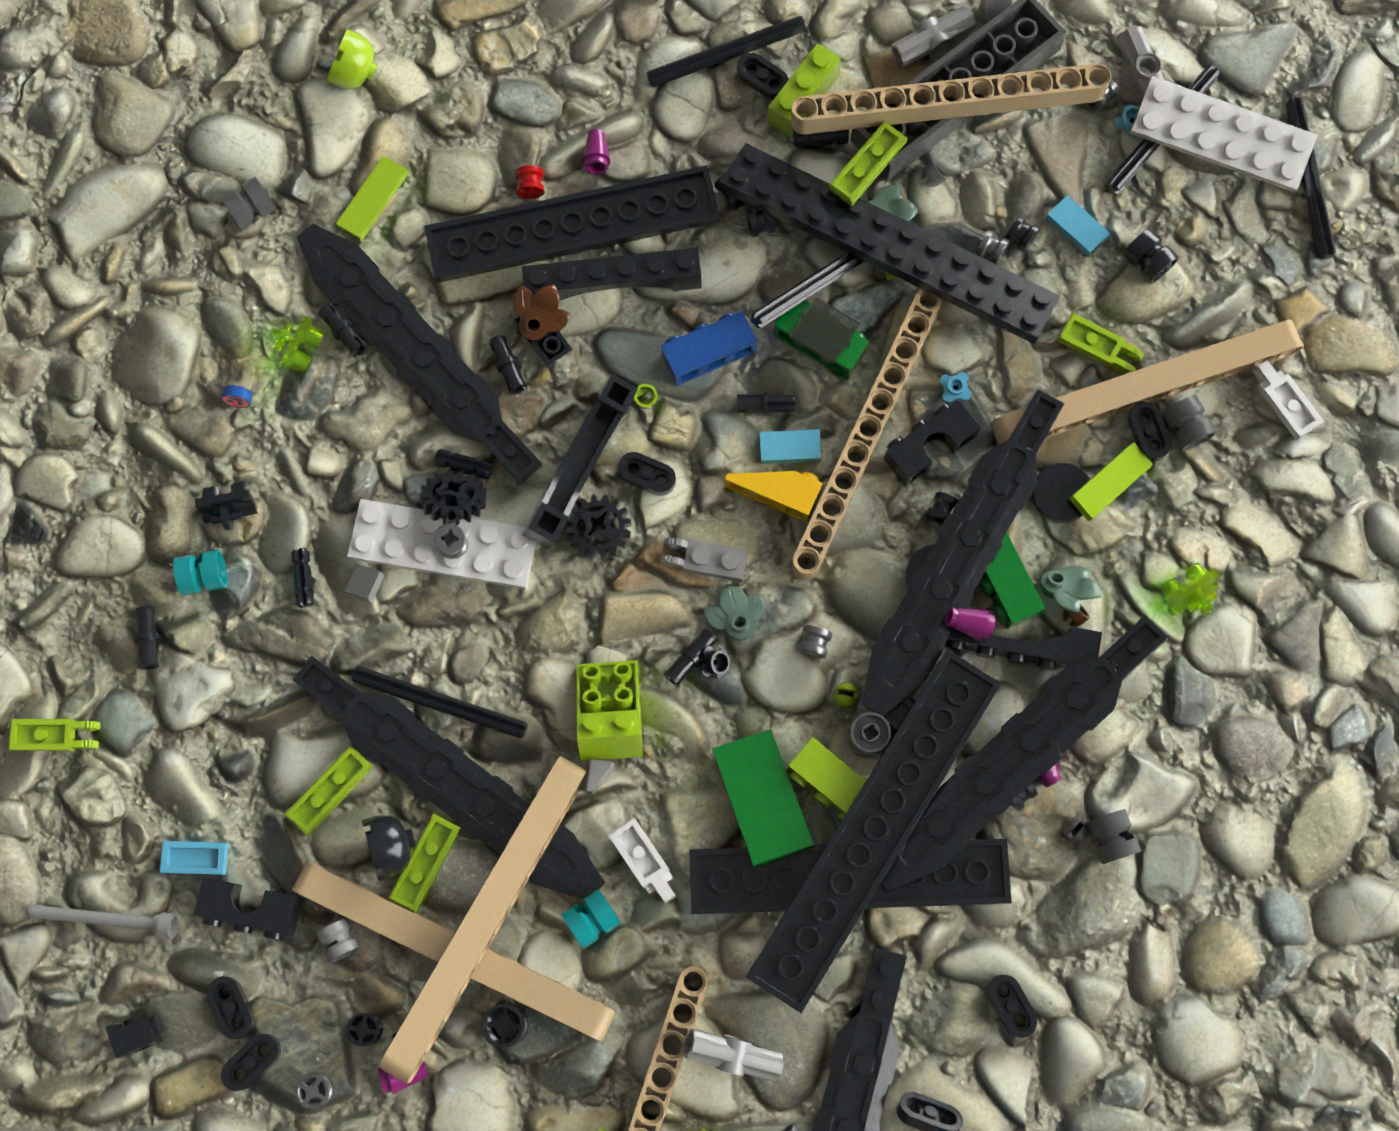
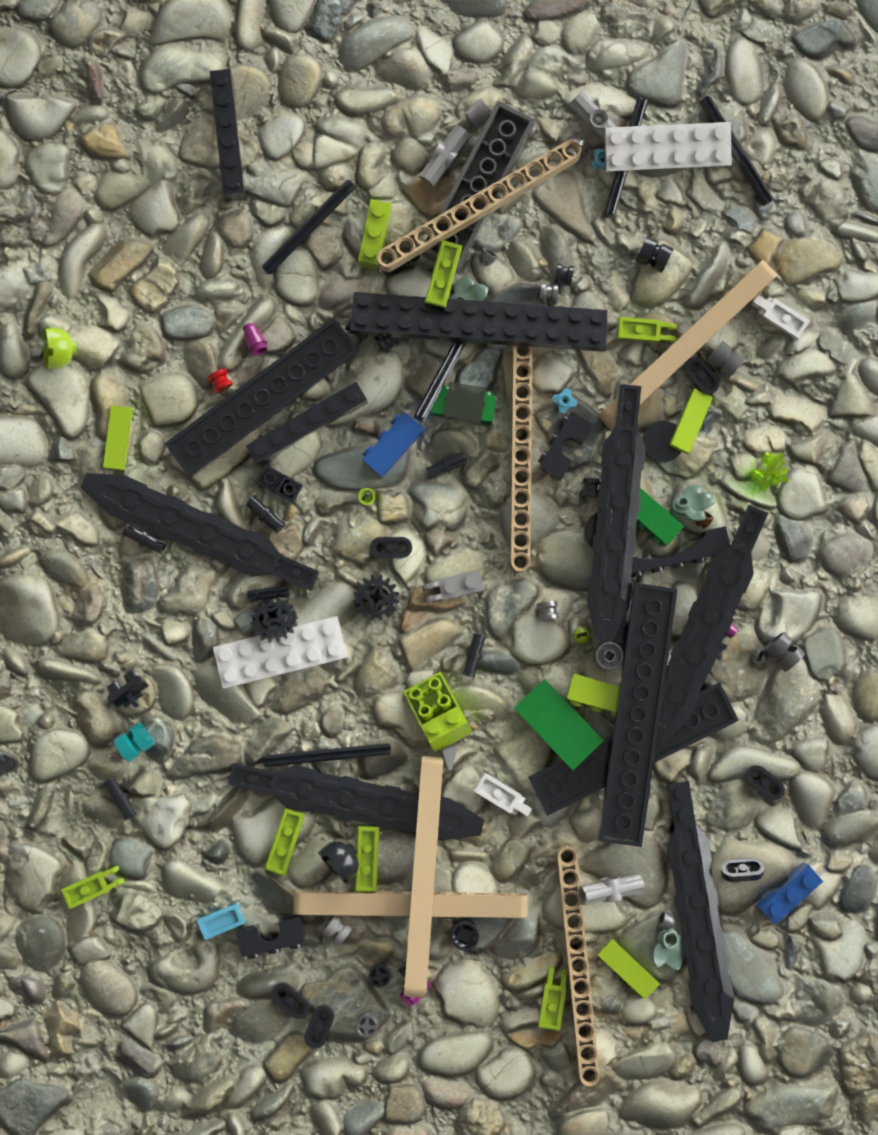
camera: 30 degrees left, 10 degrees up
light grey piece [26,905,178,939] -> none
black brick [105,1014,163,1058] -> none
dark grey wheel [220,177,276,230] -> none
blue tile [221,385,253,408] -> none
clear neon green hips [270,316,324,373] -> none
black axle [291,548,314,608] -> none
light grey slope [344,564,385,603] -> none
flat silver wheel [434,524,468,559] -> none
reddish brown plate [513,285,571,340] -> none
black arch [522,374,638,549] -> none
teal wheel [561,889,621,949] -> none
black plate [700,646,731,679] -> none
sand green plate [704,585,765,641] -> none
yellow slope [725,471,823,523] -> none
black plate [737,53,789,99] -> none
medium azure tile [760,429,821,464] -> none
magenta cone [945,607,995,640] -> none
medium azure tile [1046,195,1110,257] -> none

